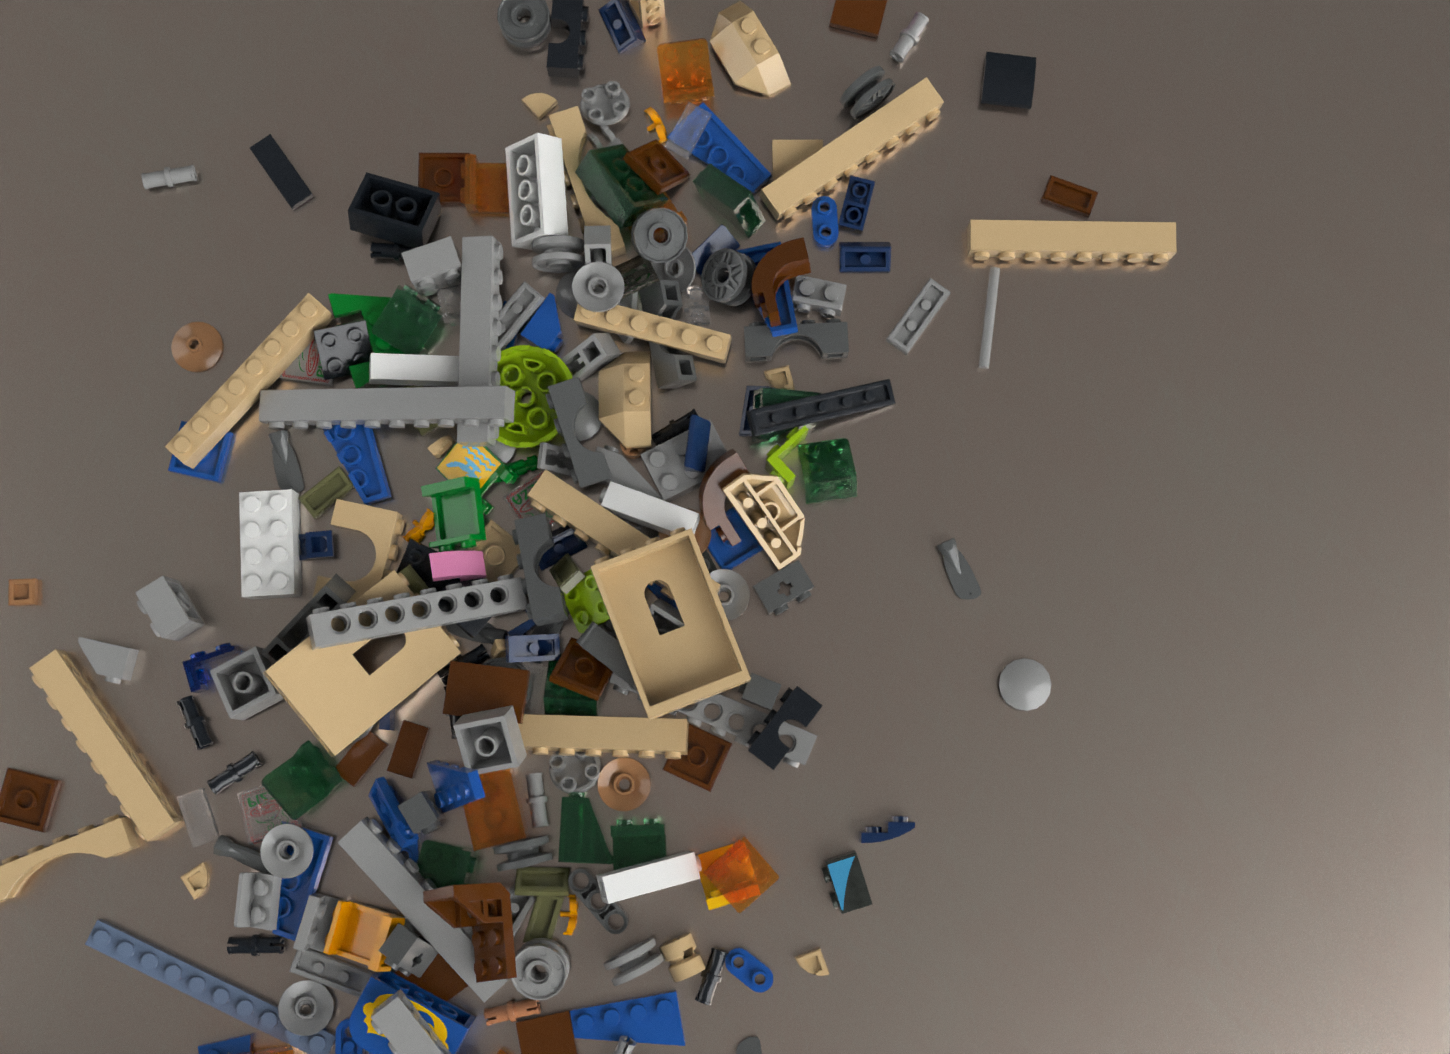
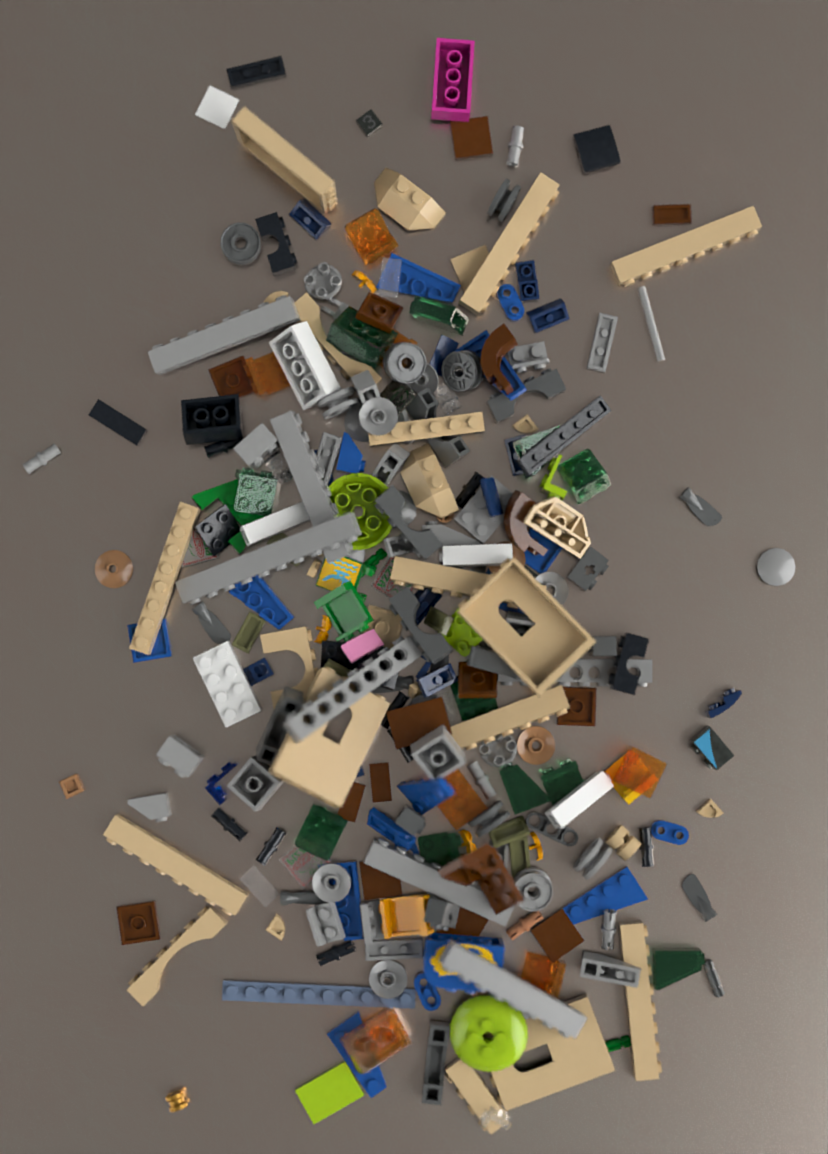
camera: 30 degrees left, 5 degrees up
none -> light grey brick [148,295,301,375]
none -> reddish brown tile [359,861,403,900]
none -> light orange piece [458,829,476,854]

